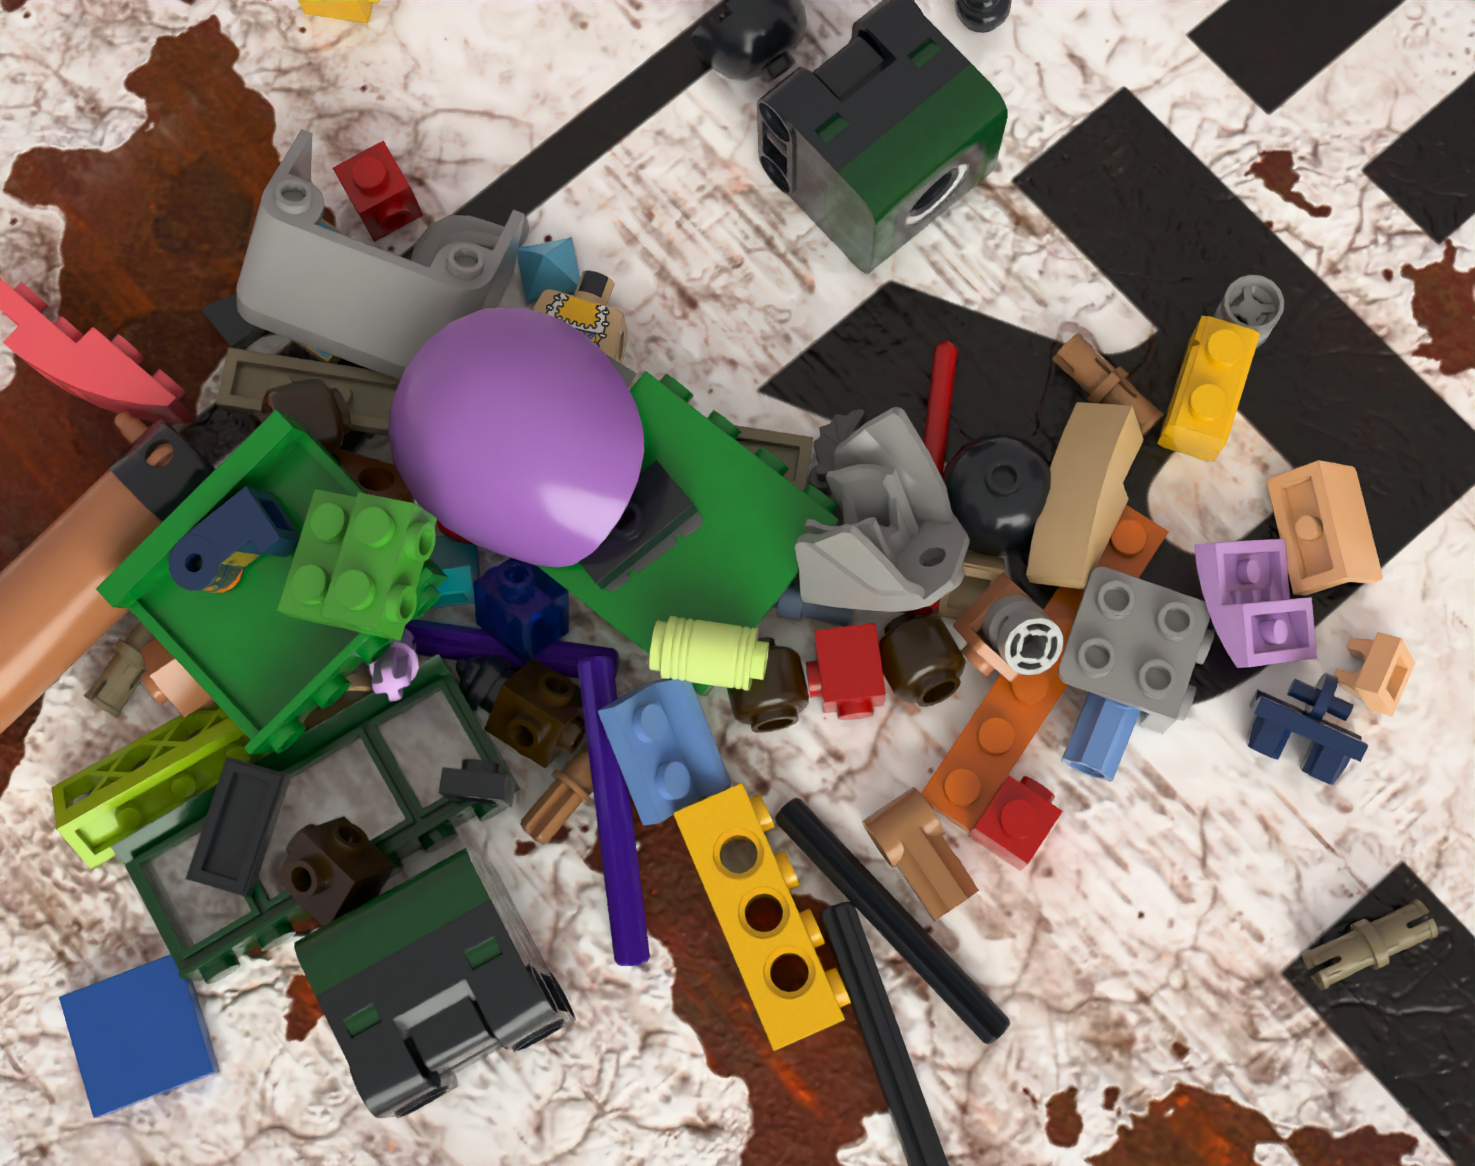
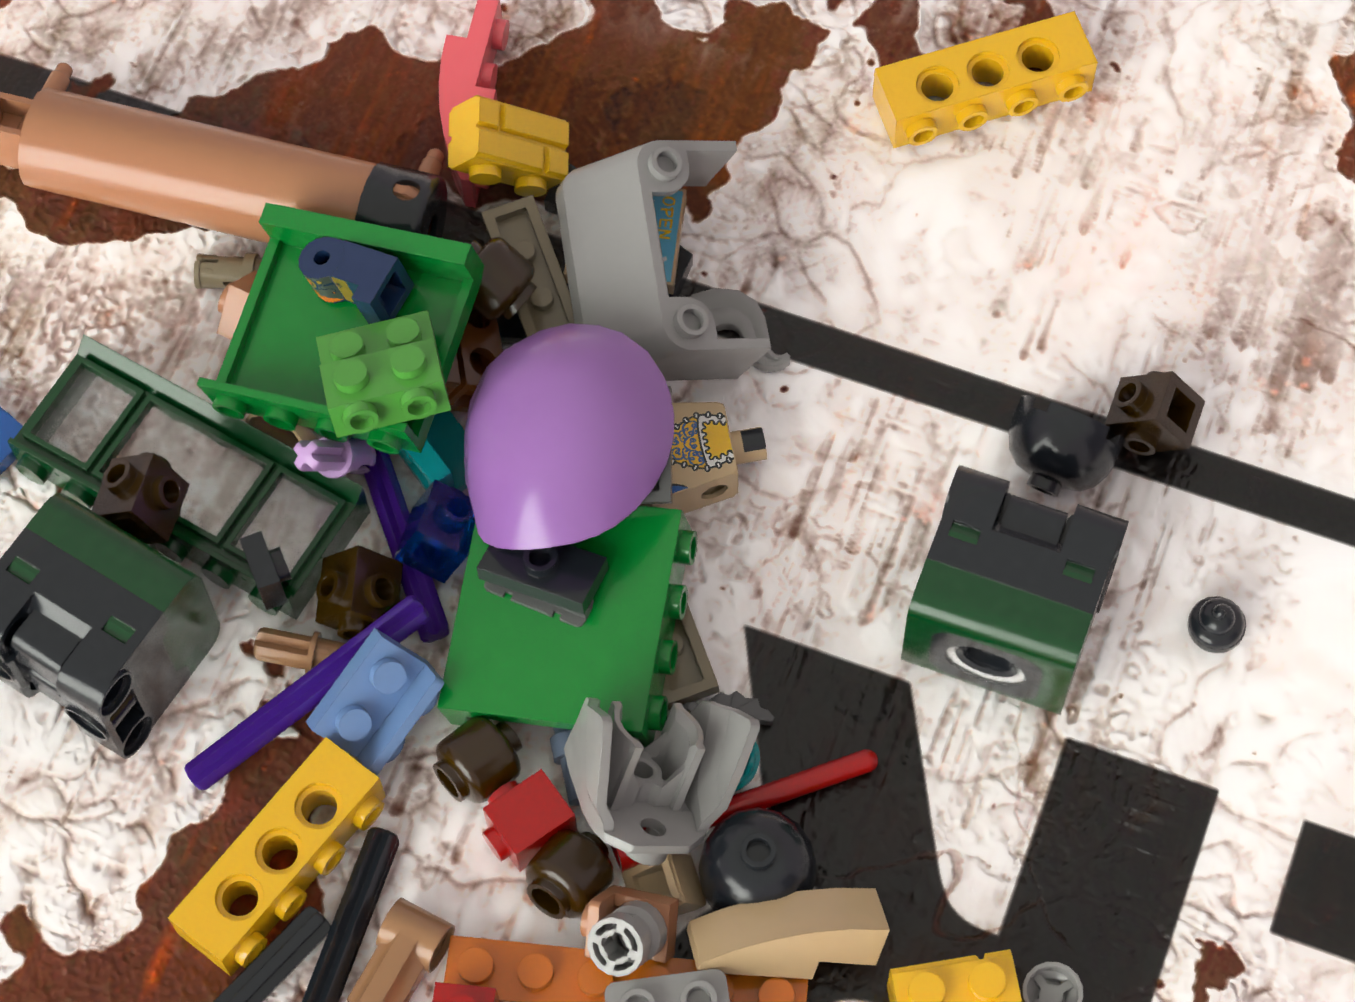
camera: 55 degrees right, 10 degrees down
lime fence [51,703,273,869] -> none
black tile [185,757,291,897] -> none
red brick [333,141,424,242] -> none
black plate [455,654,516,714] -> none
medium azure slope [517,237,580,304] -> none
yellowish green head [649,616,769,691] -> none
medium nougat pin [1052,333,1164,437] -> none
none -> yellow brick [448,95,569,197]

